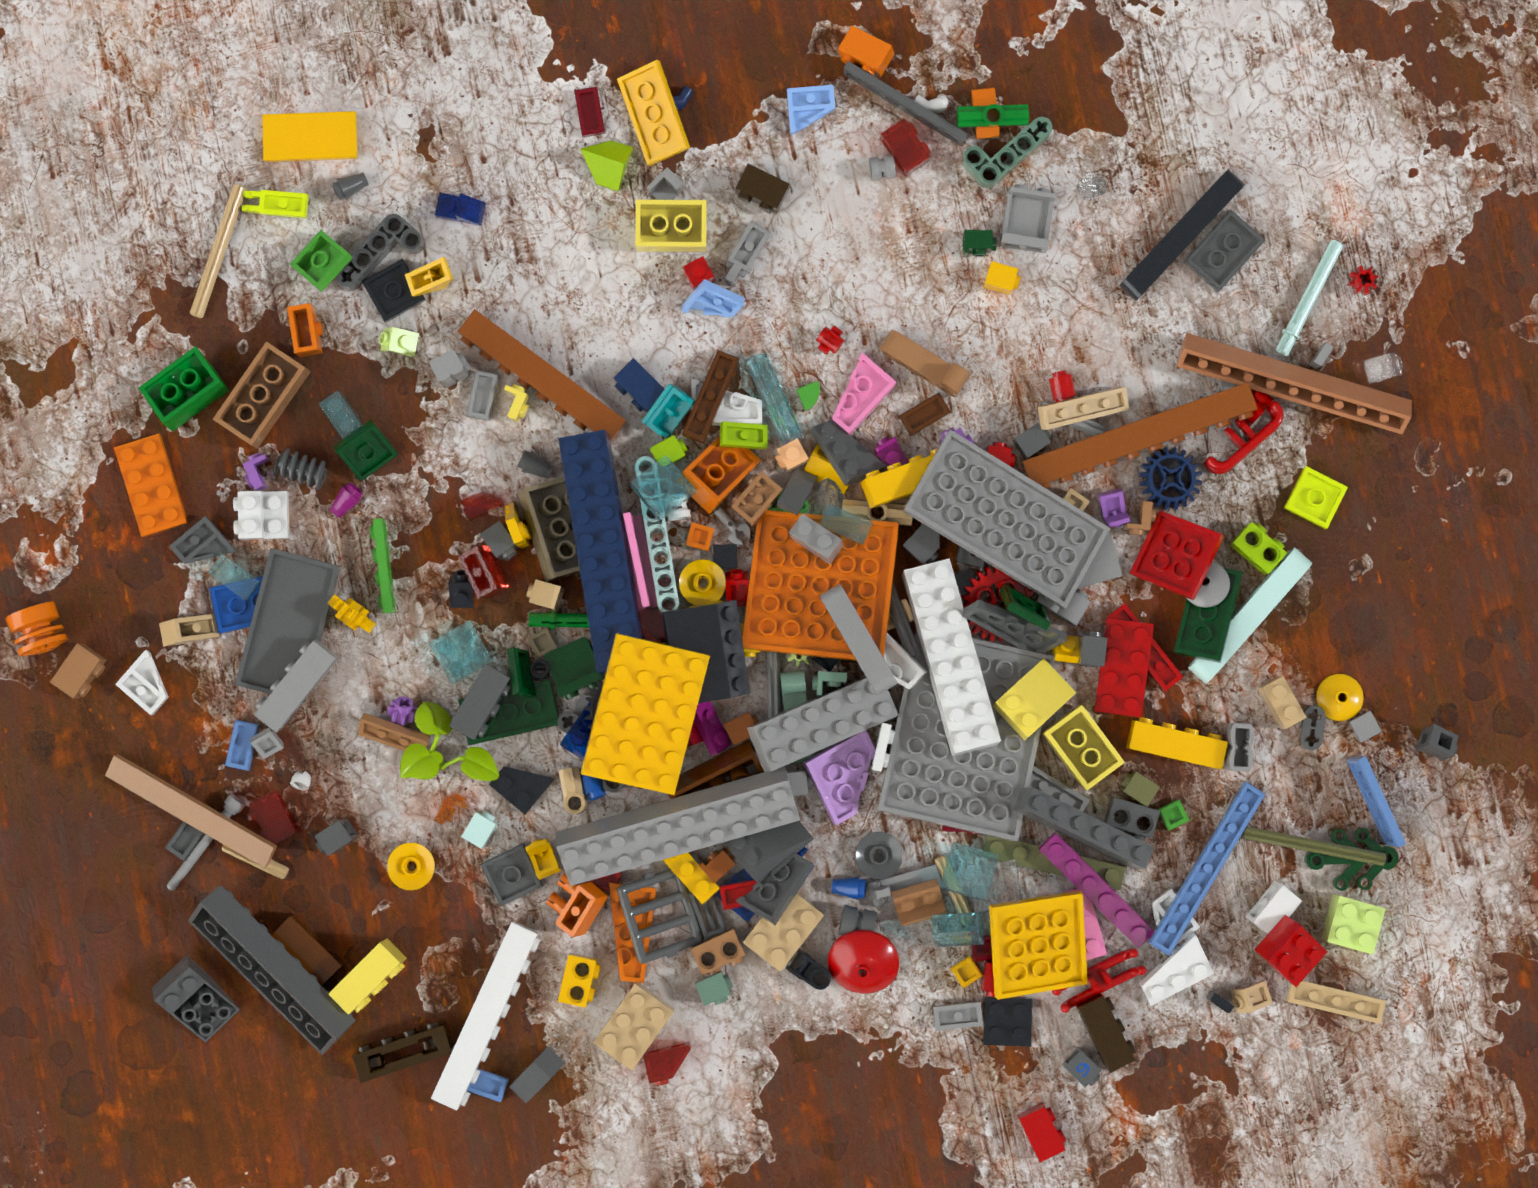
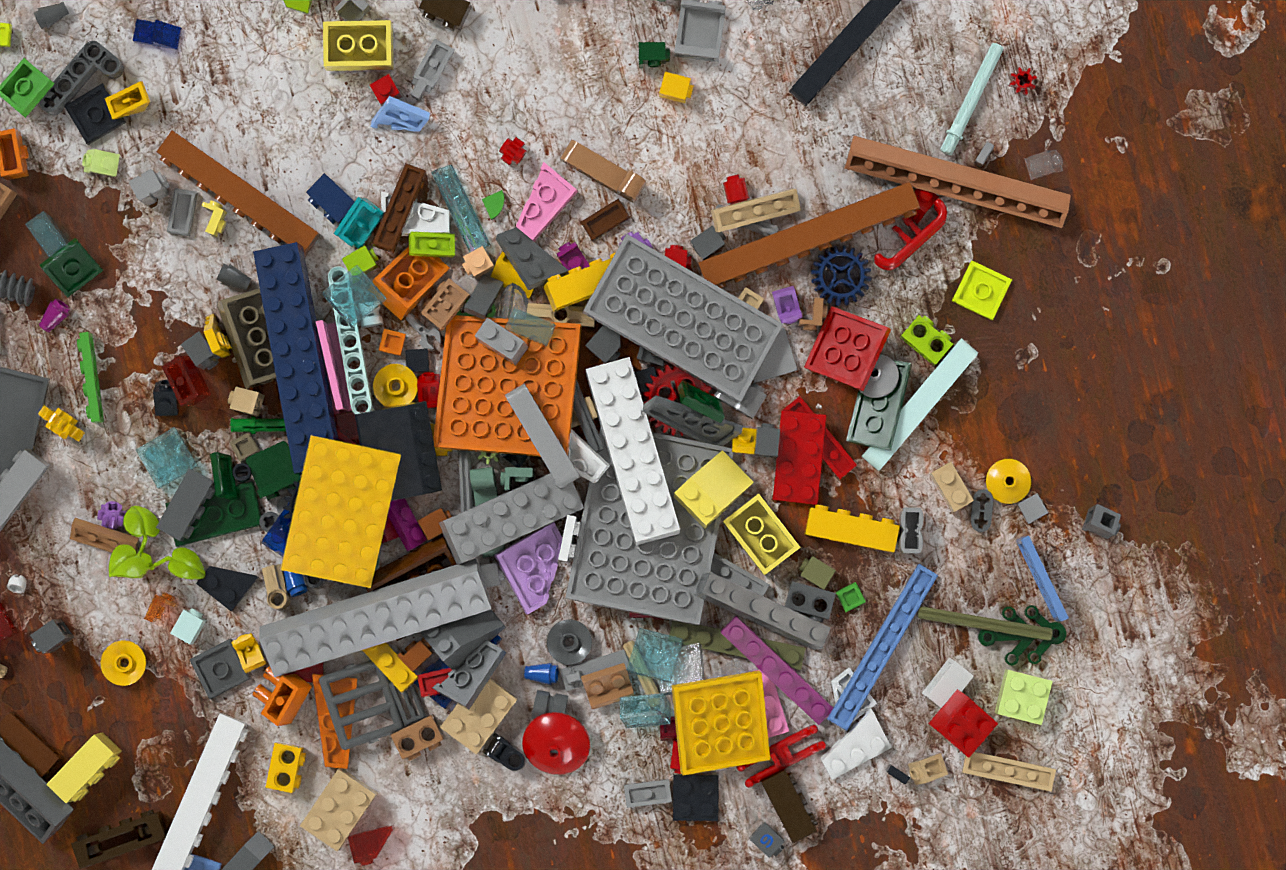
camera: 10 degrees right, 0 degrees up
clear red brick [461,492,505,521] -> none
sand green brick [695,971,733,1006] -> none
yellow tile [950,955,983,989] -> none
dark grey tile [1183,209,1265,293] -> none

